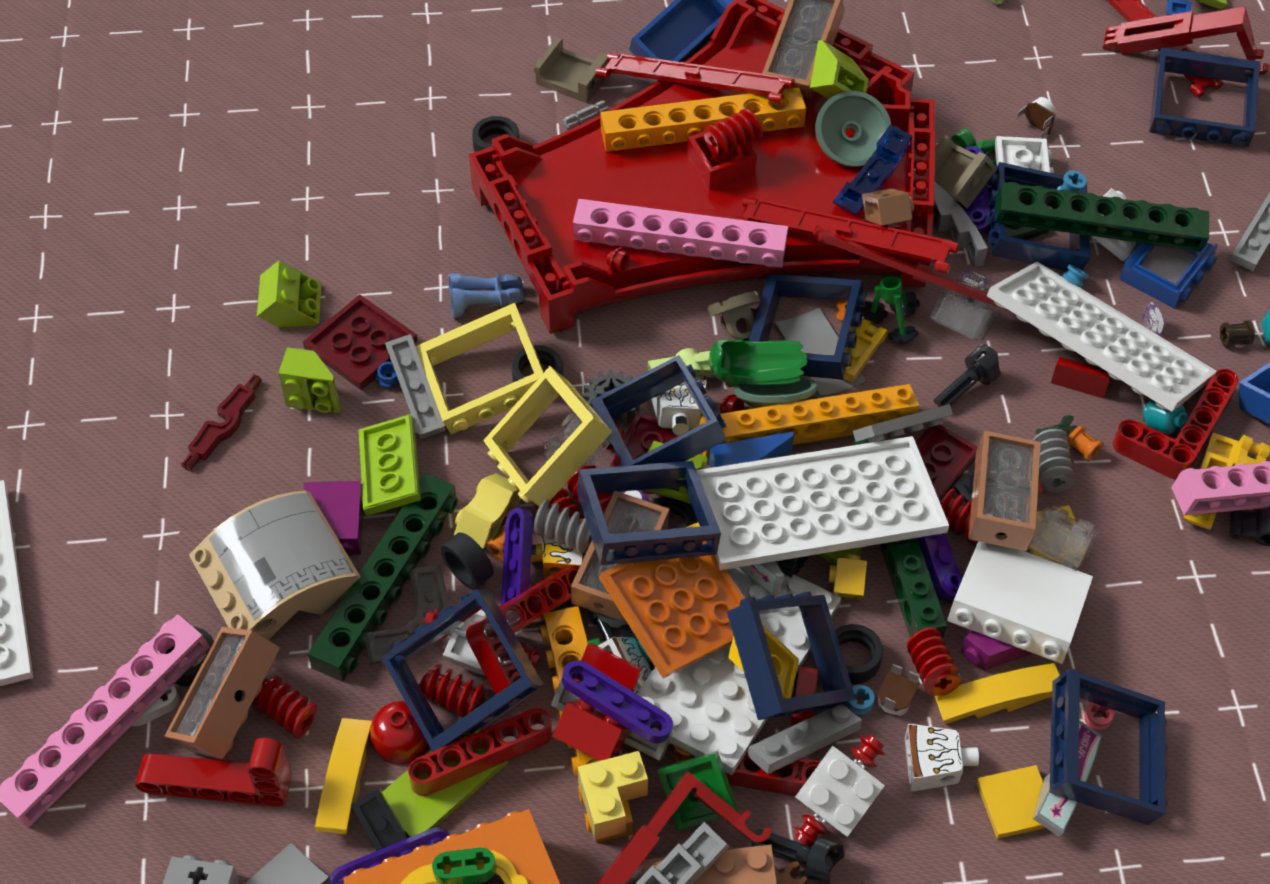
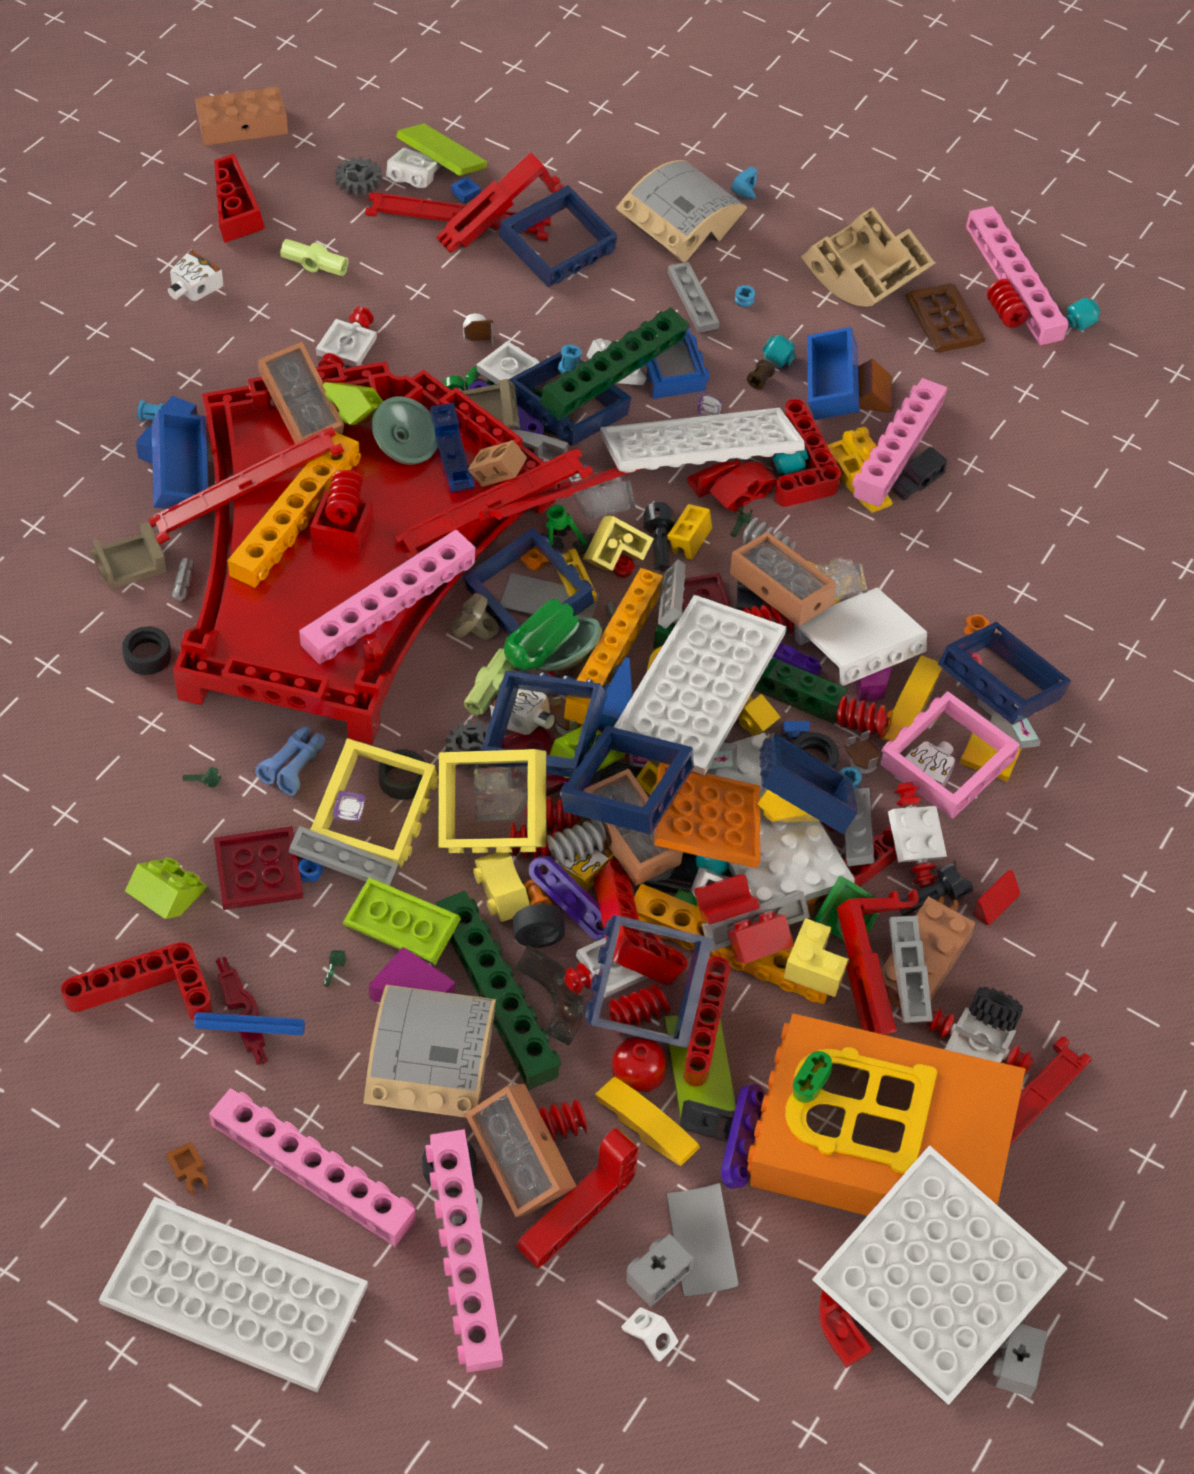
camera: 55 degrees left, 0 degrees up
lime slope [278,347,341,413] -> none
dark purple plate [562,660,673,743] -> none
dark azure bush [1062,264,1089,287] -> none
orange bush [1067,425,1104,462] -> none
none -> red beam [61,942,212,1021]
none -> dark orange plate [166,1141,209,1196]
none -> clear green hand [183,767,221,788]
none -> blue axle [194,1012,305,1035]
none -> bright pink brick [209,1088,416,1247]
none -> white plate [316,306,377,369]
none -> clear green hand [323,950,346,987]
none -> clear tile [333,790,366,822]
none -> light yellow brick [583,516,654,571]
none -> red plate [613,556,635,578]
none -> yellow hinge [667,504,713,560]
none -> red brick [709,461,777,512]
none -> blue plate [781,721,810,739]
none -> bright pink window [880,692,1020,819]
none -> orange plate [964,614,990,635]

